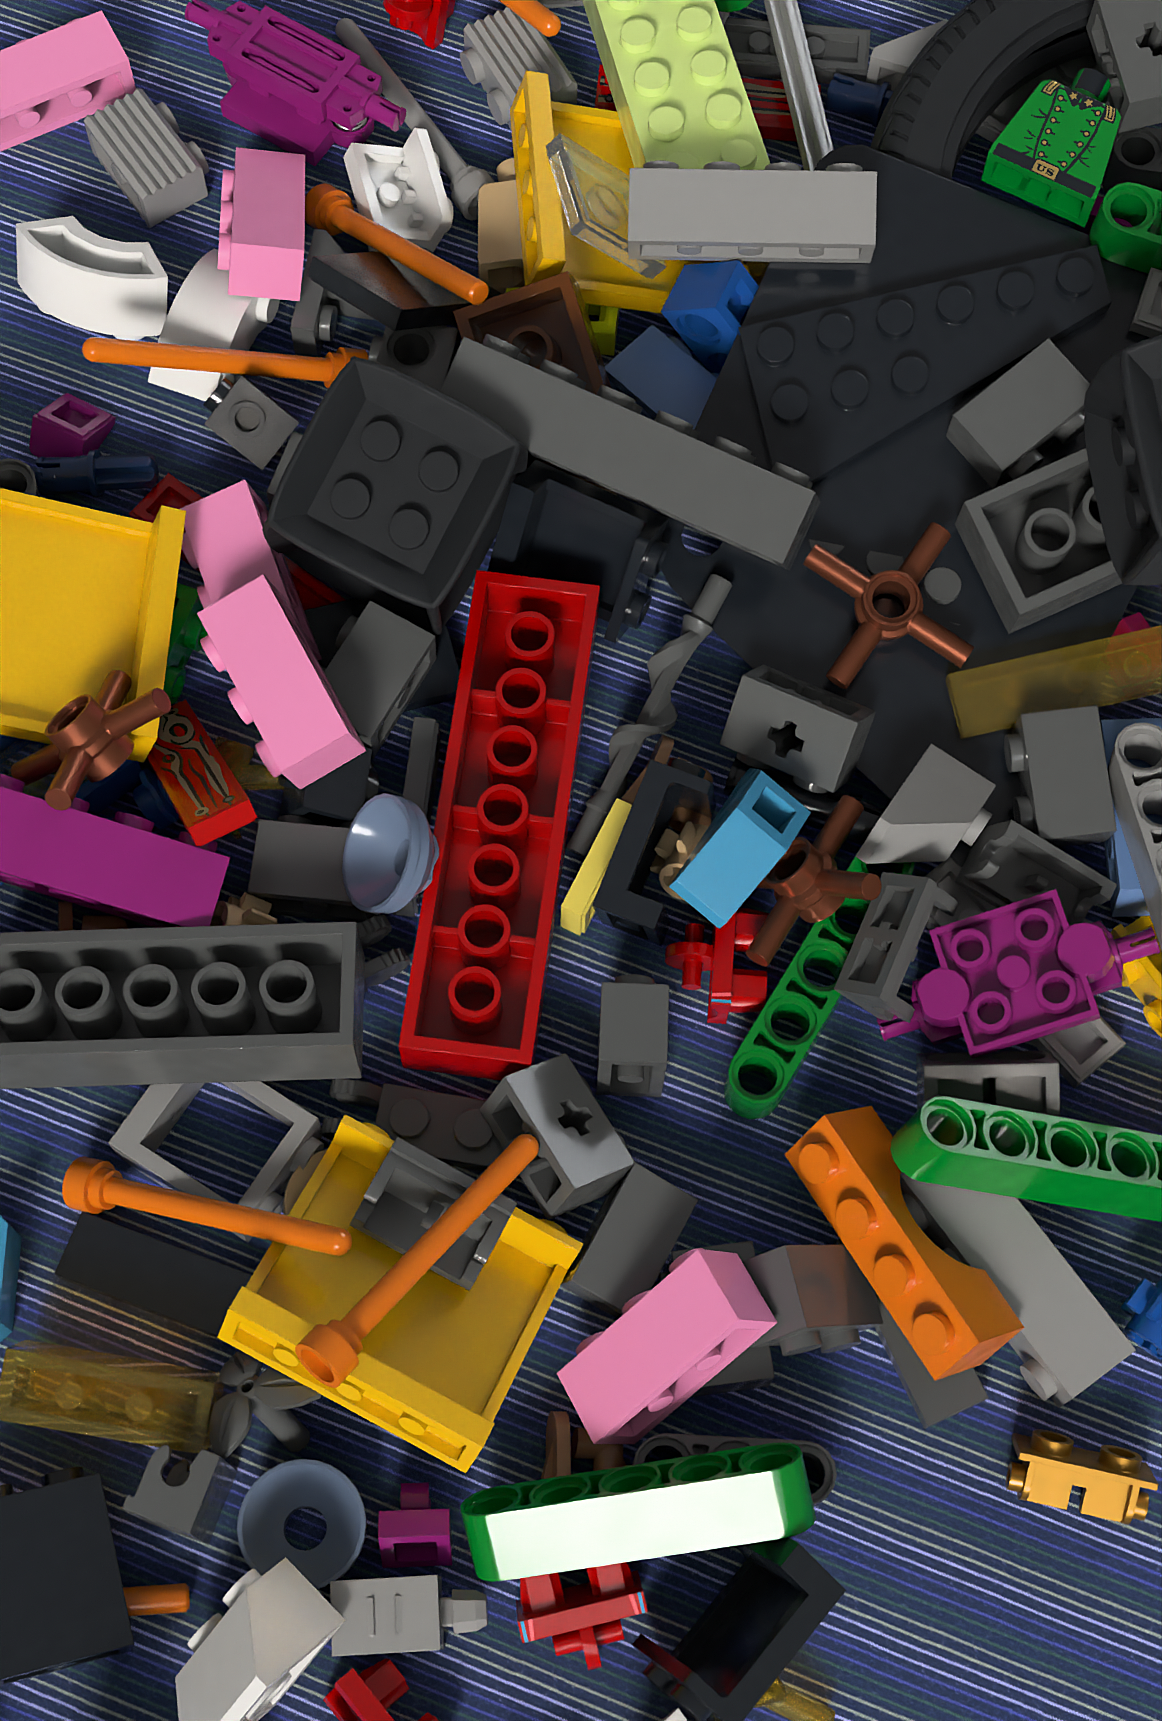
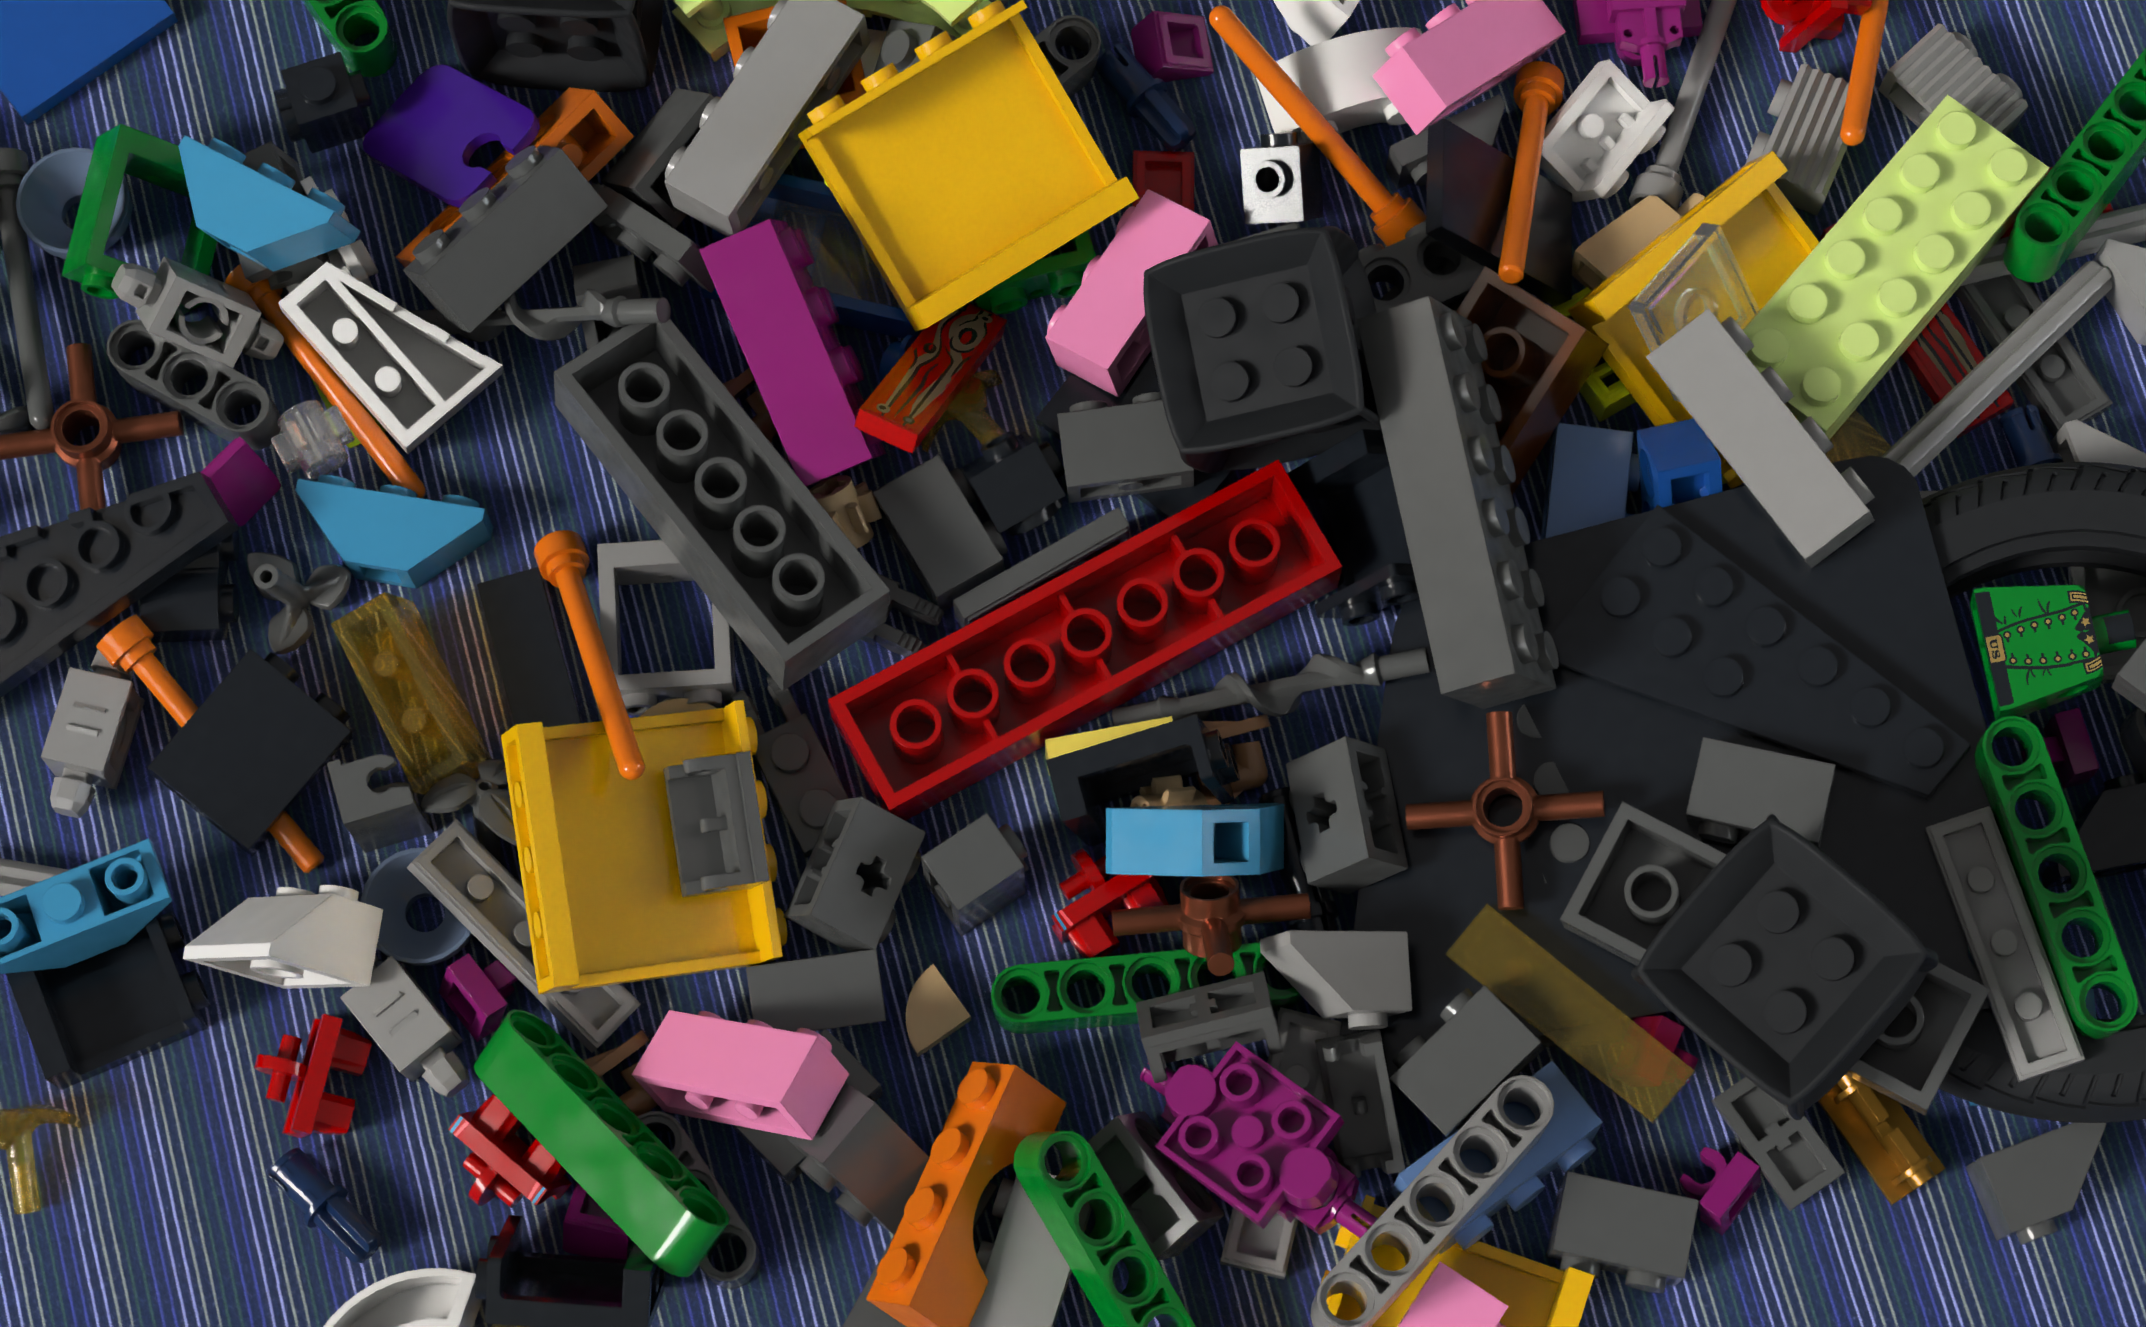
camera: 55 degrees right, 5 degrees up
copper bar [11,670,171,810] -> none
bright pink brick [197,574,366,790] -> none
orange piece [295,1134,539,1388] -> none
sand blue piece [342,793,439,914] -> none
none -> light grey tile [407,819,641,1053]
none -> magenta slope [563,1183,632,1260]
none -> tan tile [906,964,971,1057]

